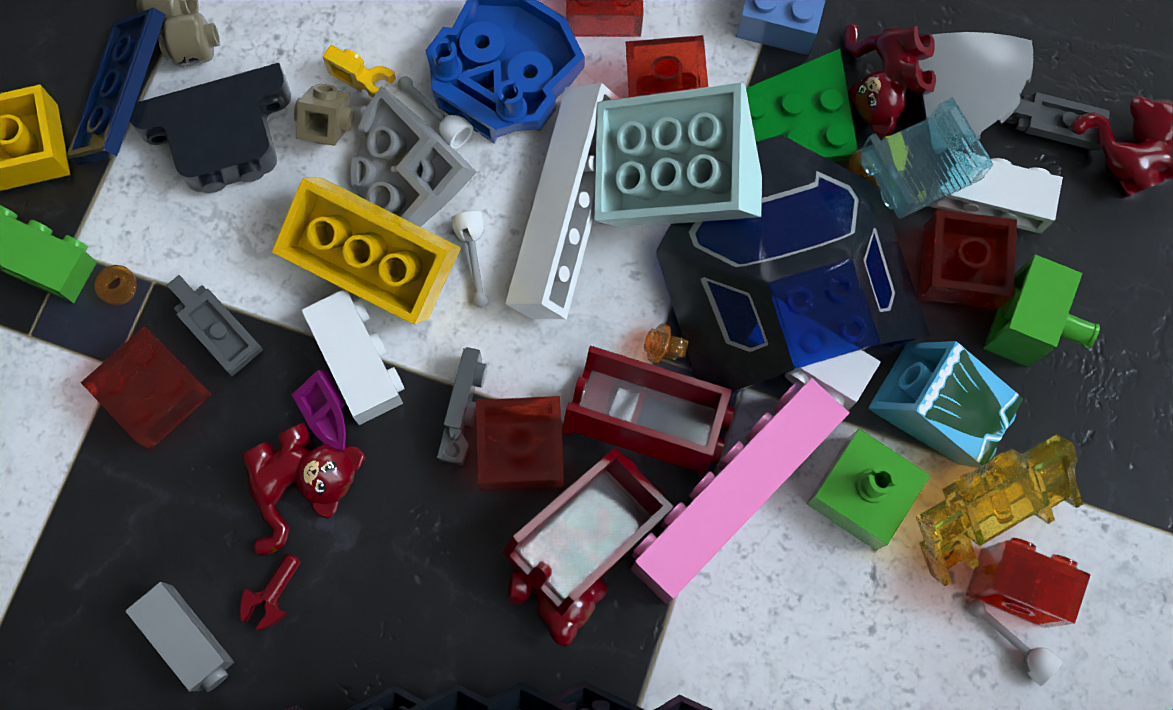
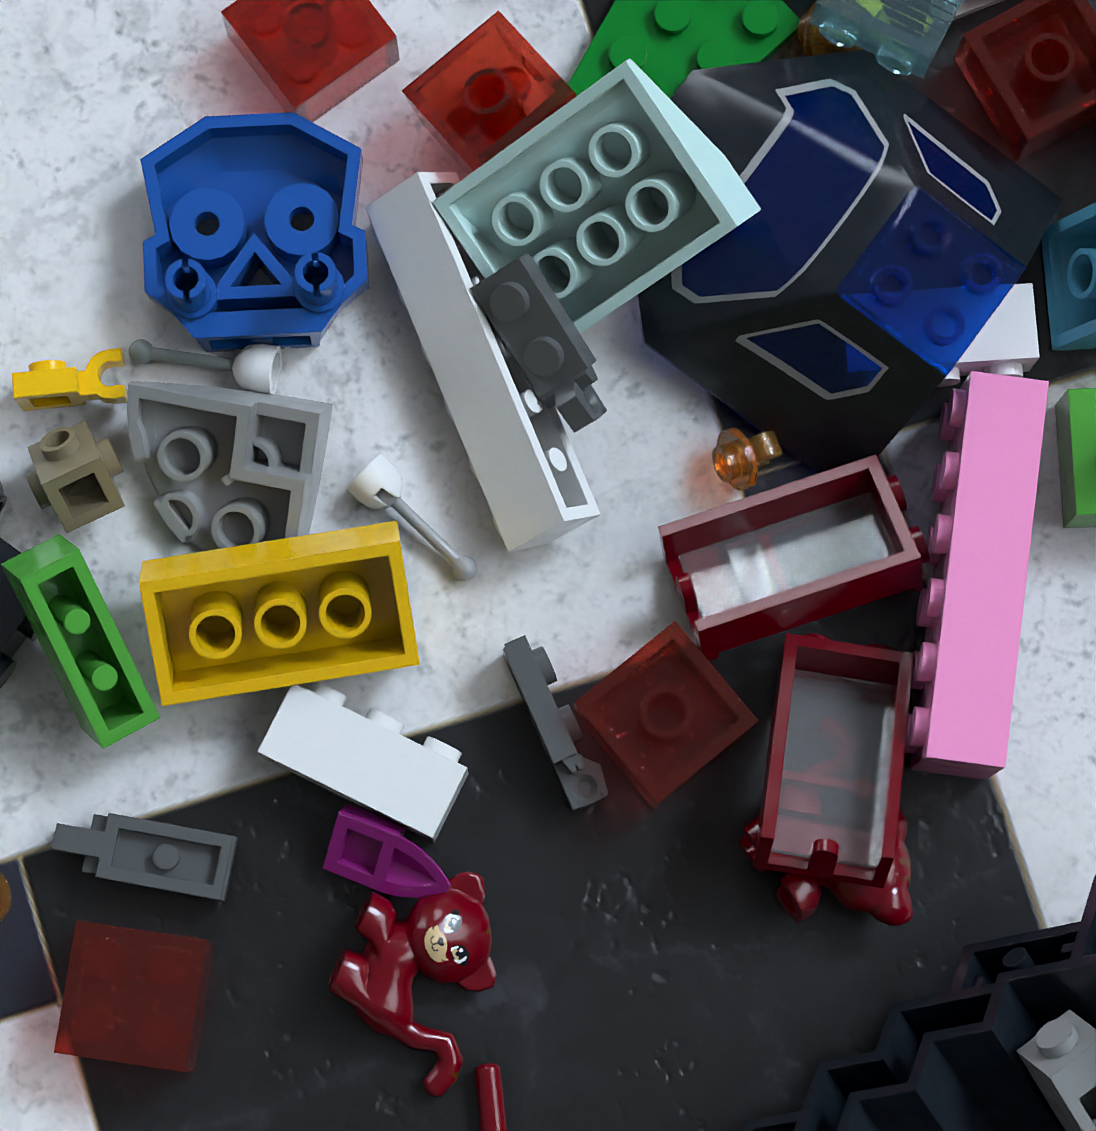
camera: 35 degrees left, 5 degrees up
none -> bright green brick [1,534,160,749]
none -> dark grey hinge [470,252,607,433]

